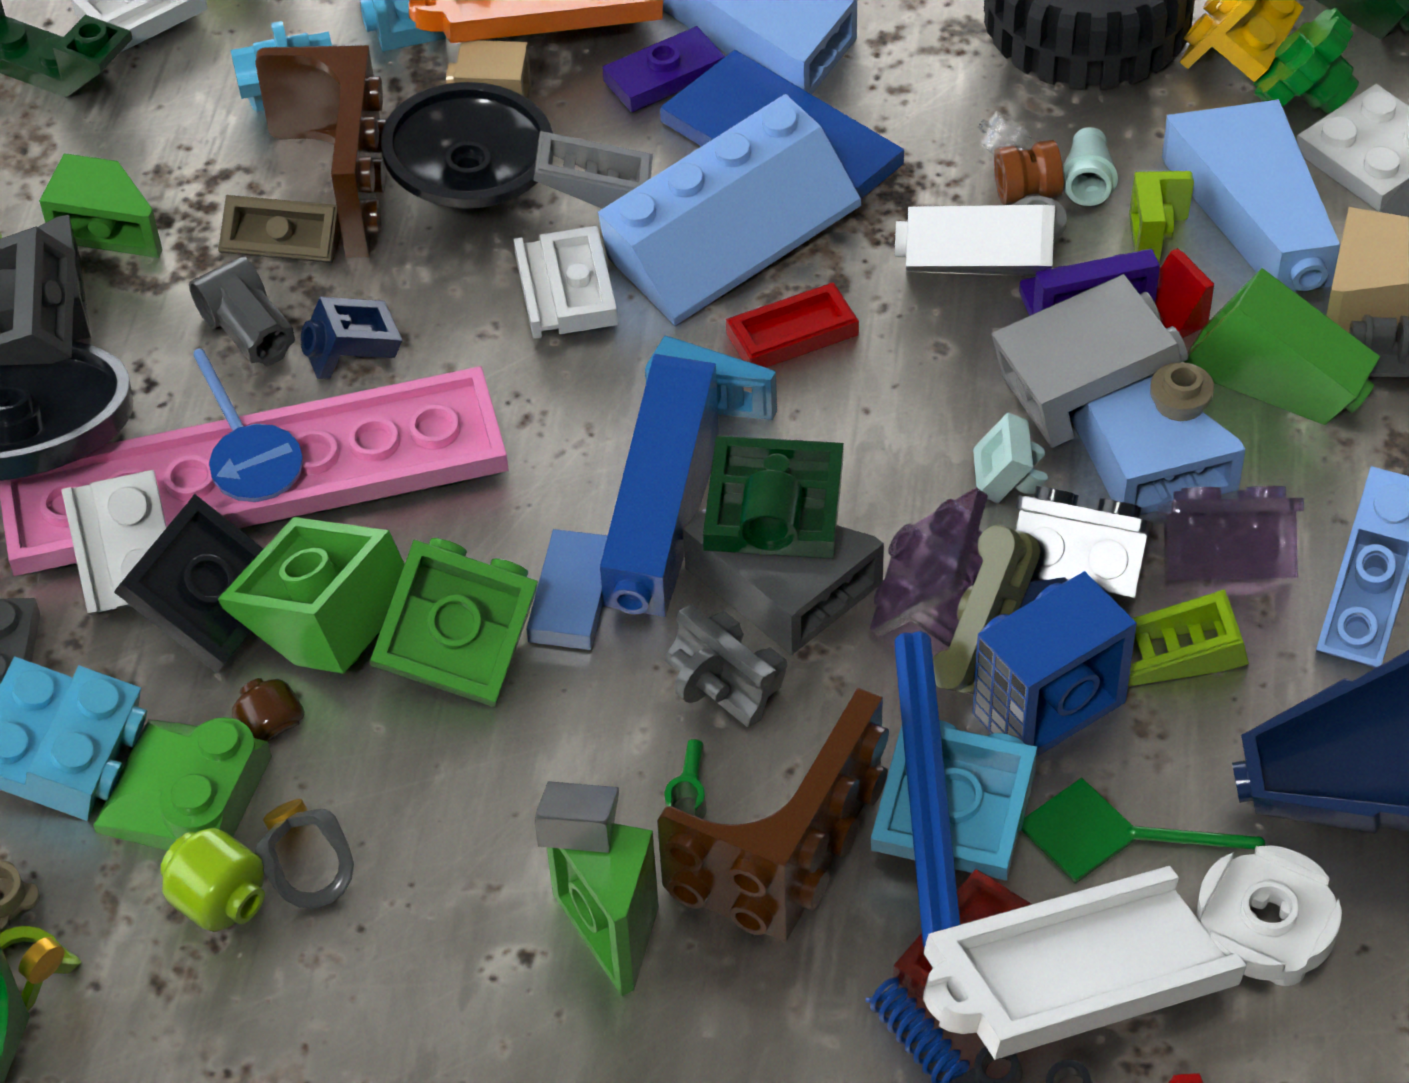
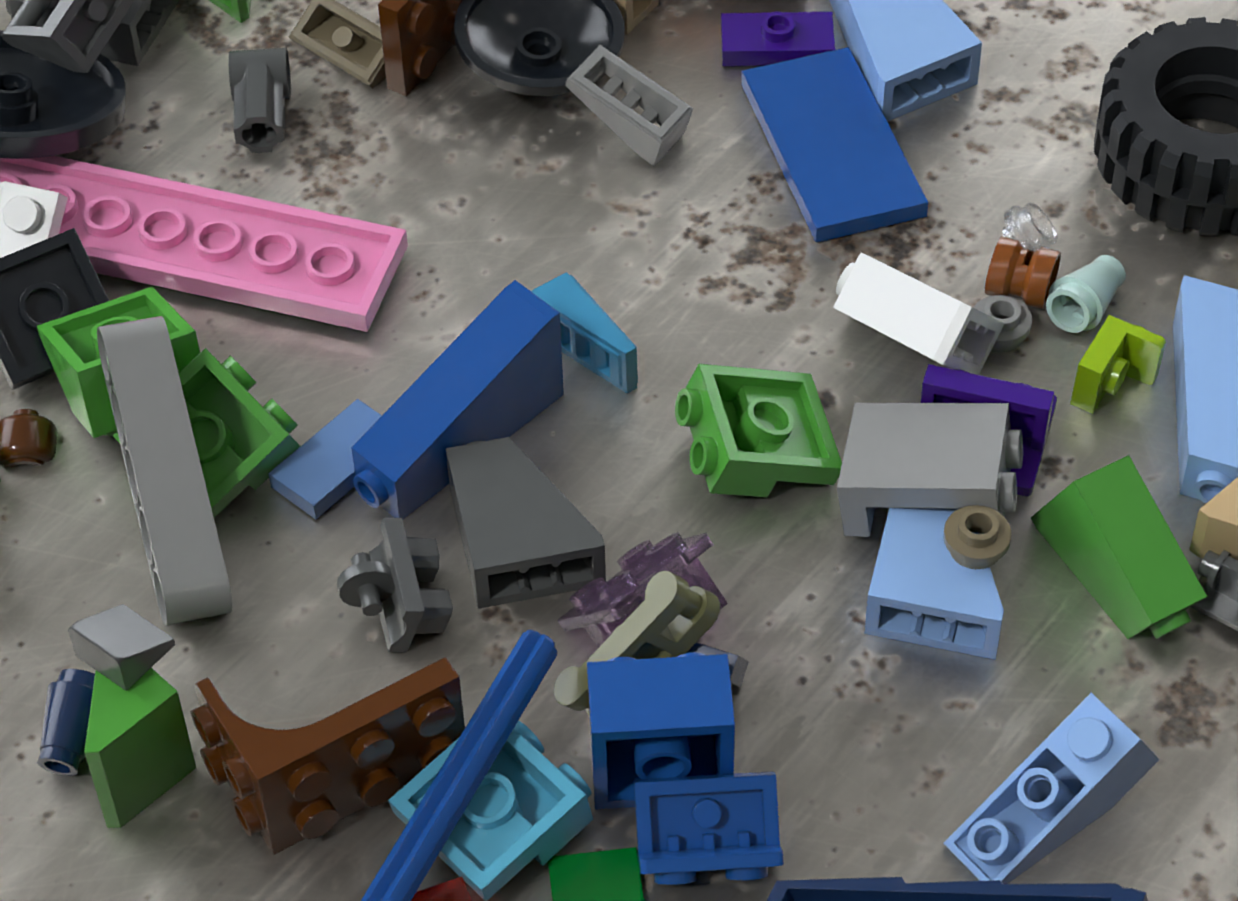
camera: 30 degrees right, 0 degrees up
blue piece [193,348,303,502] -> none
dark blue bracket [301,297,403,379] -> none
white plate [514,226,618,339] -> none
light blue slope [598,94,861,326] -> none
green hand [664,739,707,819] -> none
dark green plate [703,435,844,559] -> none
red tile [726,282,859,368] -> none
light aqua tile [973,412,1048,503] -> none
bracket [1016,486,1153,598] -> none
lime slope [1128,589,1249,687] -> none
red slope [1155,248,1214,338] -> none
clear purple bracket [1158,486,1304,581] -> none
none -> dark blue cone [37,669,95,776]
none -> light grey beam [97,316,232,626]
none -> blue bracket [634,771,784,885]
none -> bright green plate [675,363,842,497]

